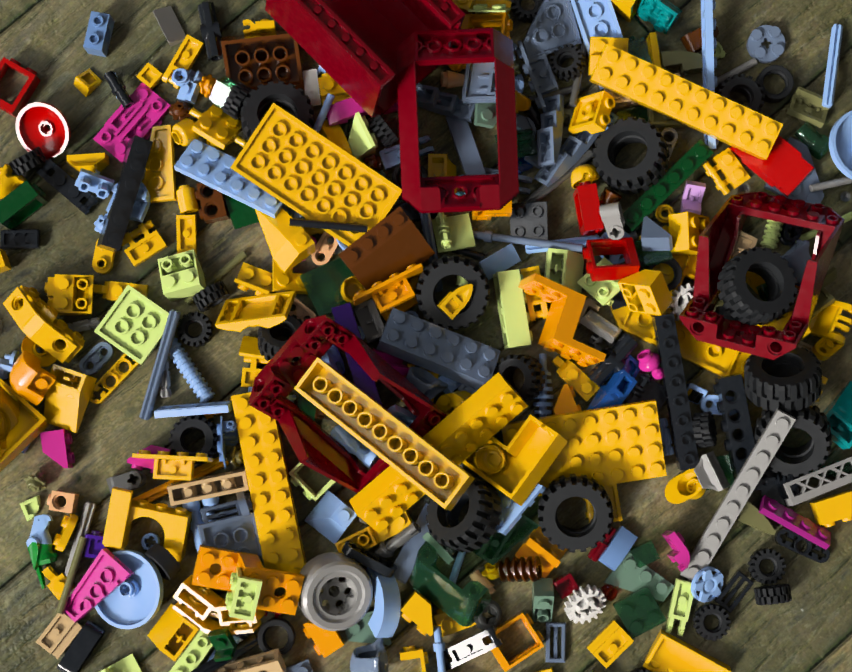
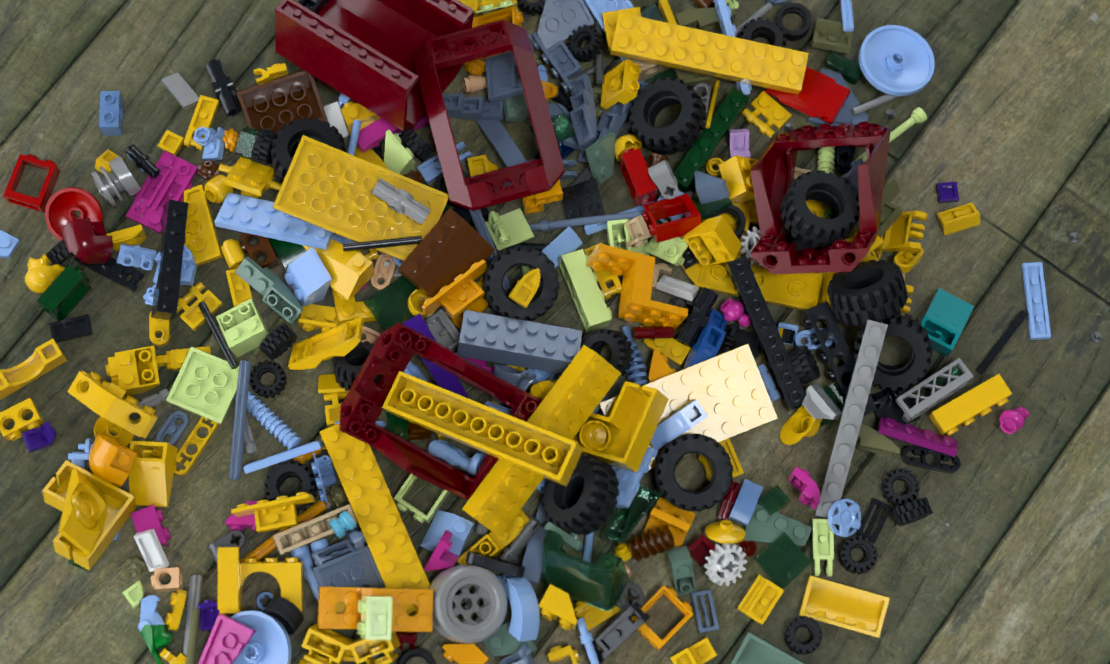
camera: 10 degrees left, 10 degrees down
none -> dark red brick [61,218,113,264]
none -> light grey wheel [91,156,142,208]
none -> white tile [134,529,170,572]
none -> black bar [198,302,239,370]
none -> sand green slope [235,256,303,325]
none -> light blue slope [285,248,332,307]
none -> medium azure wheel [328,510,357,539]
none -> light grey piece [371,178,431,225]
none -> dark pink slope [424,530,458,572]
none -> sand green wing [585,132,616,184]
none -> tan bracket [625,215,651,248]
none -> dark red axle [635,325,674,341]
none -> light blue slope [650,399,708,450]
none -> yellow axle [705,80,720,128]
none -> yellow dish [705,520,746,544]

